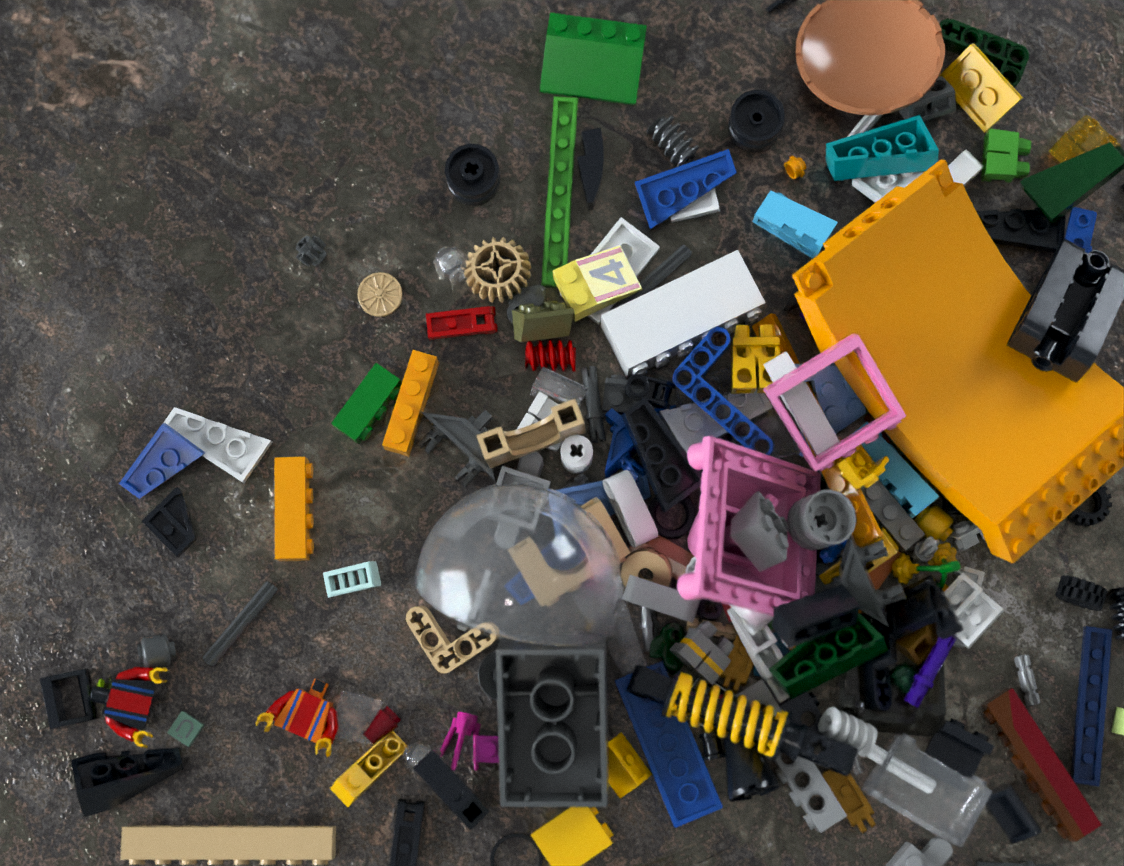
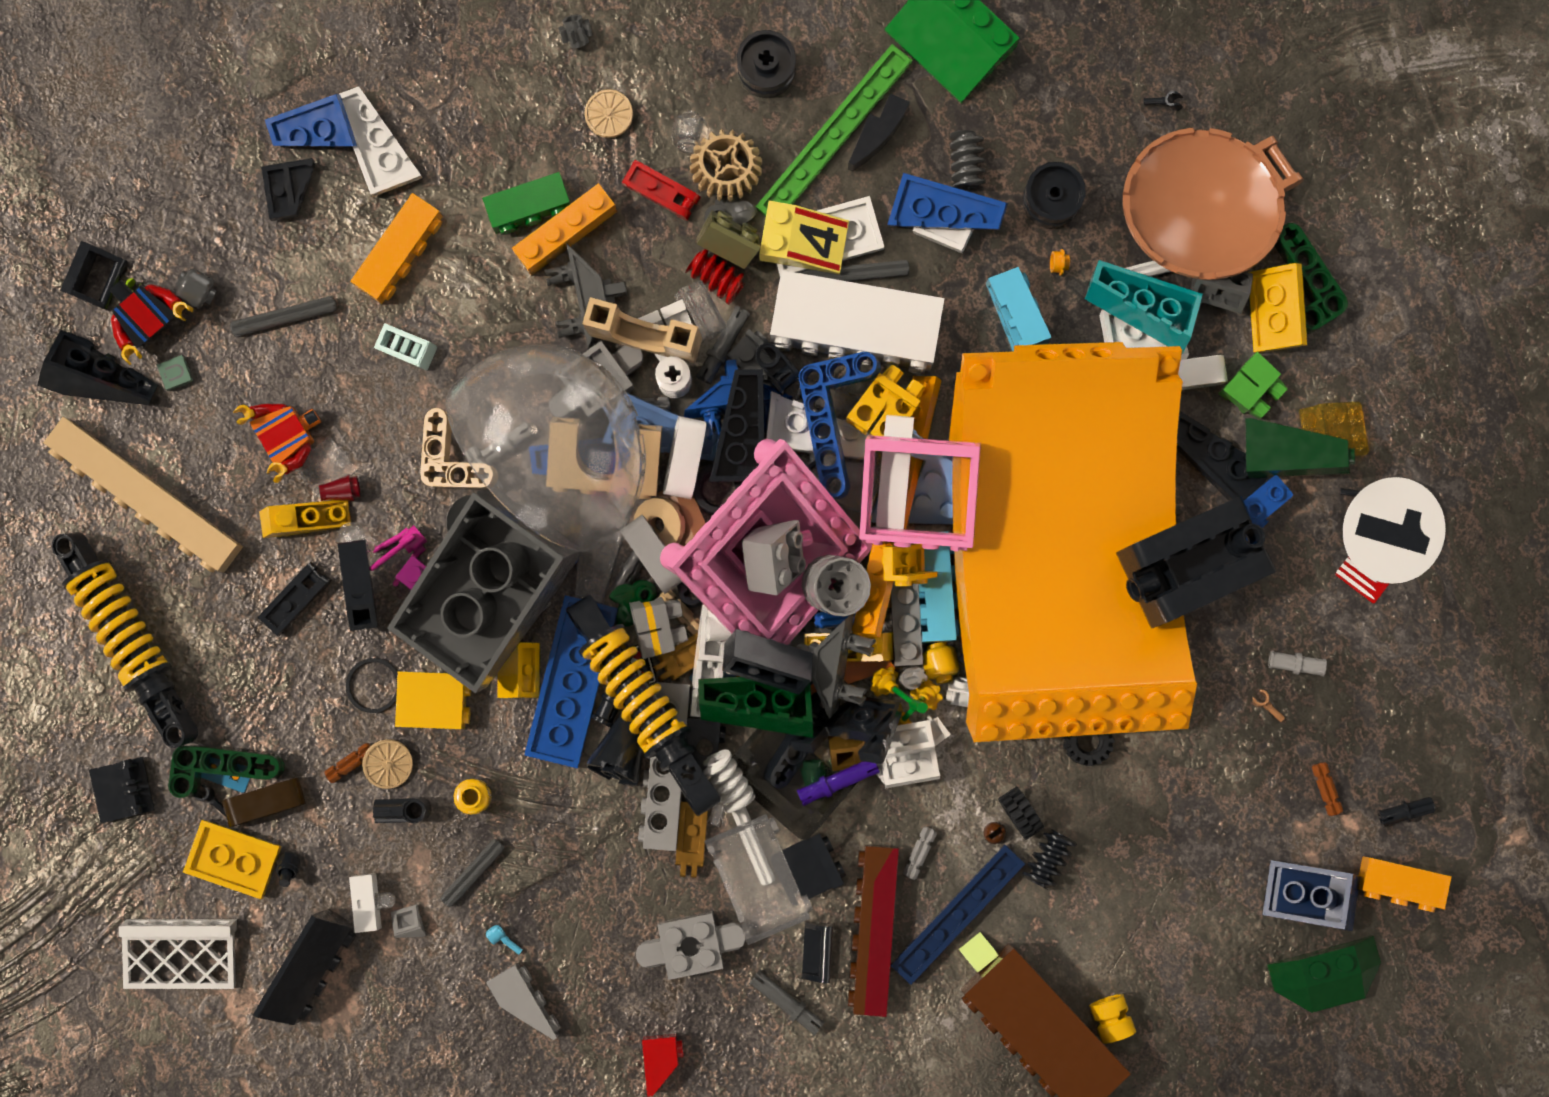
camera: 35 degrees right, 5 degrees up
none -> reddish brown hinge [983,822,1006,844]

